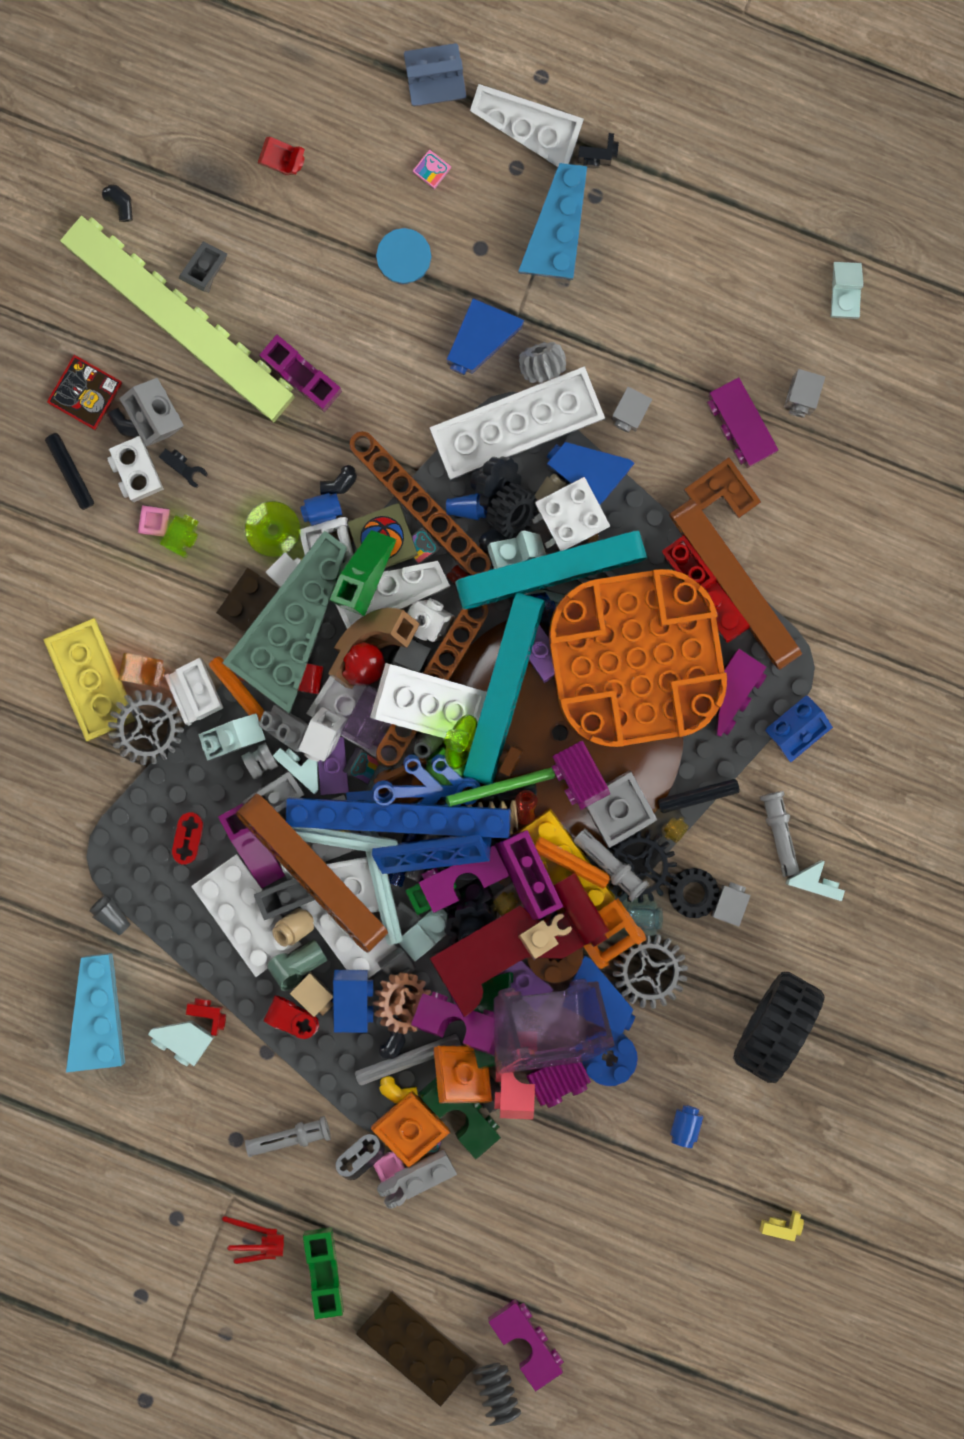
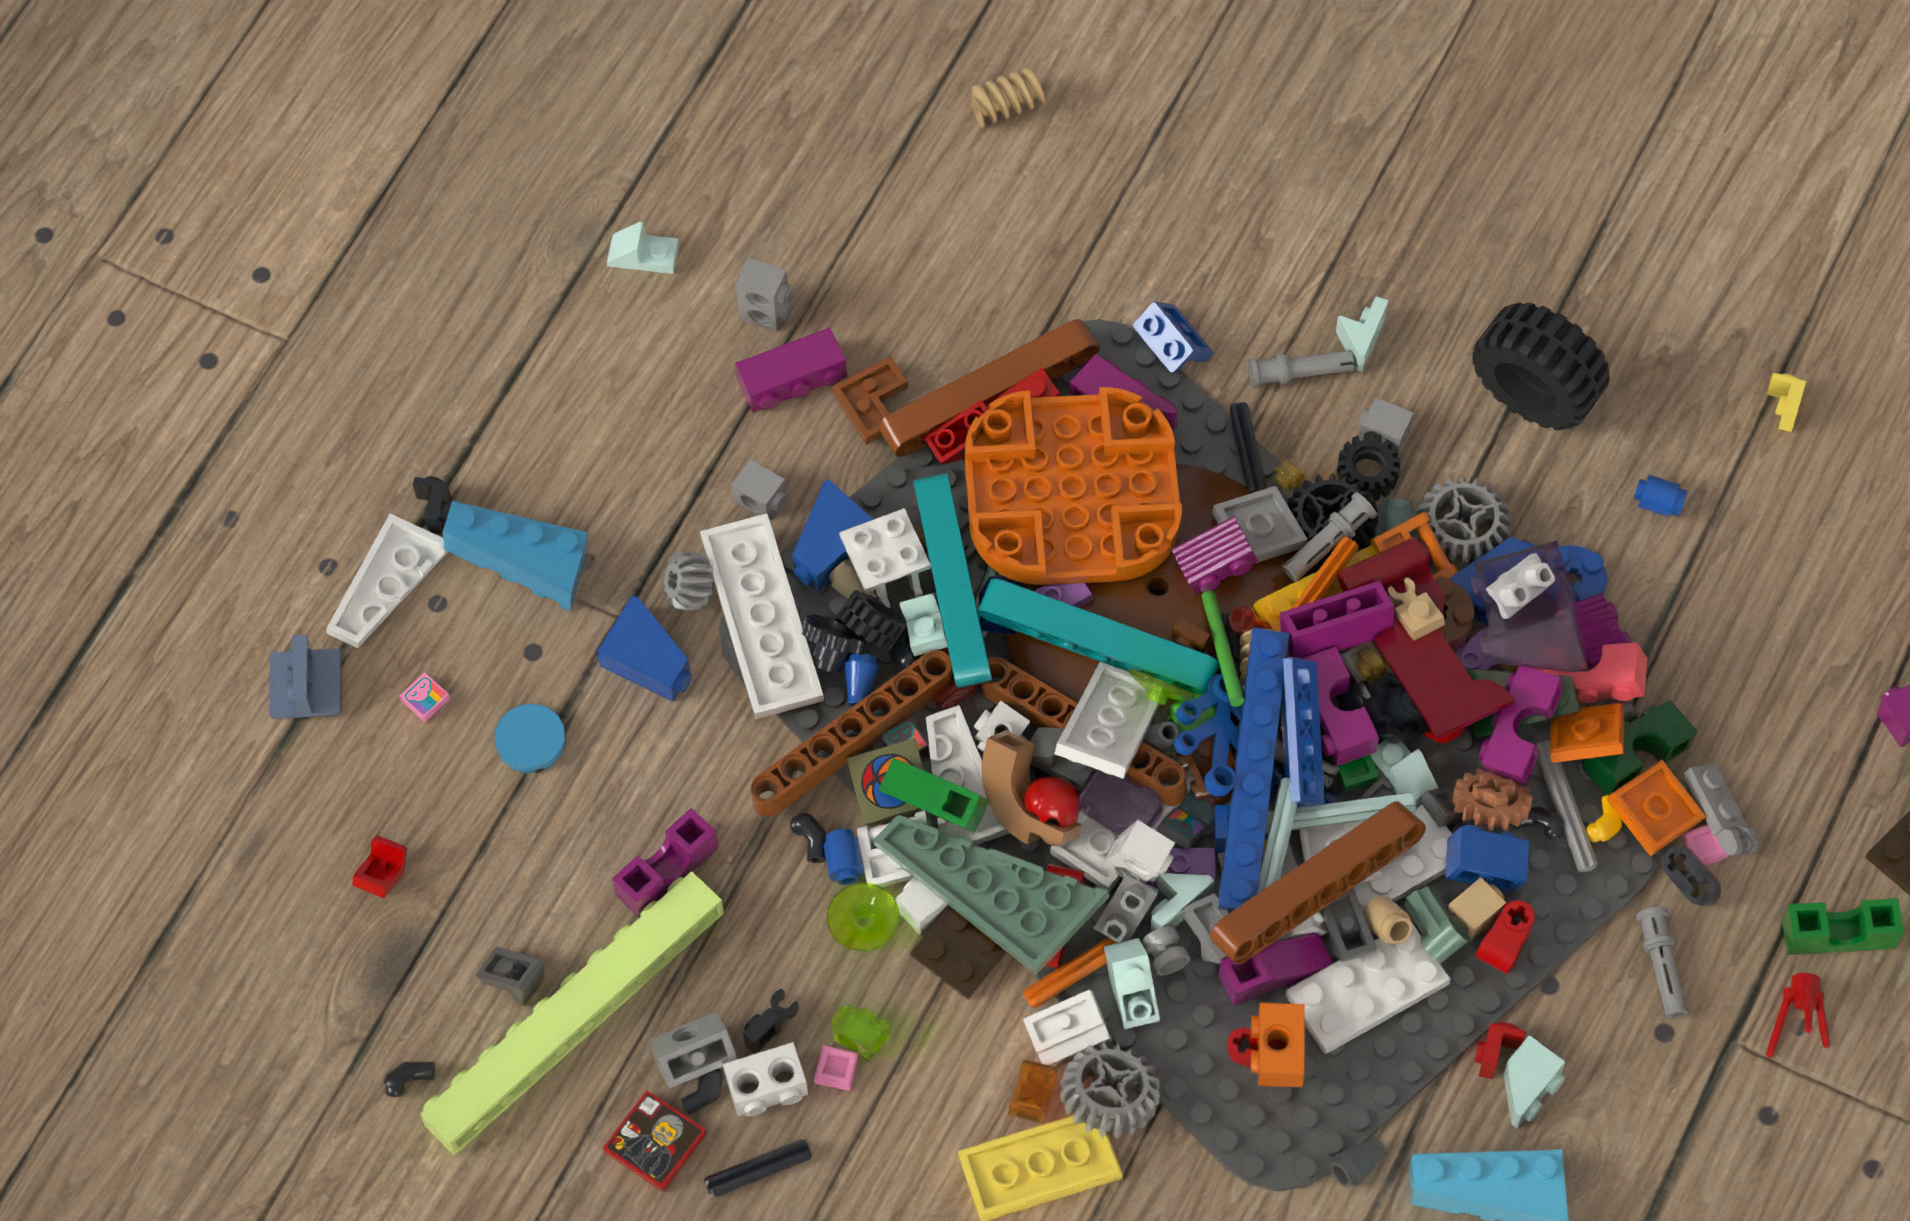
camera: 80 degrees left, 25 degrees down
none -> orange brick [1251,1003,1304,1087]
none -> white hips [1486,553,1555,619]

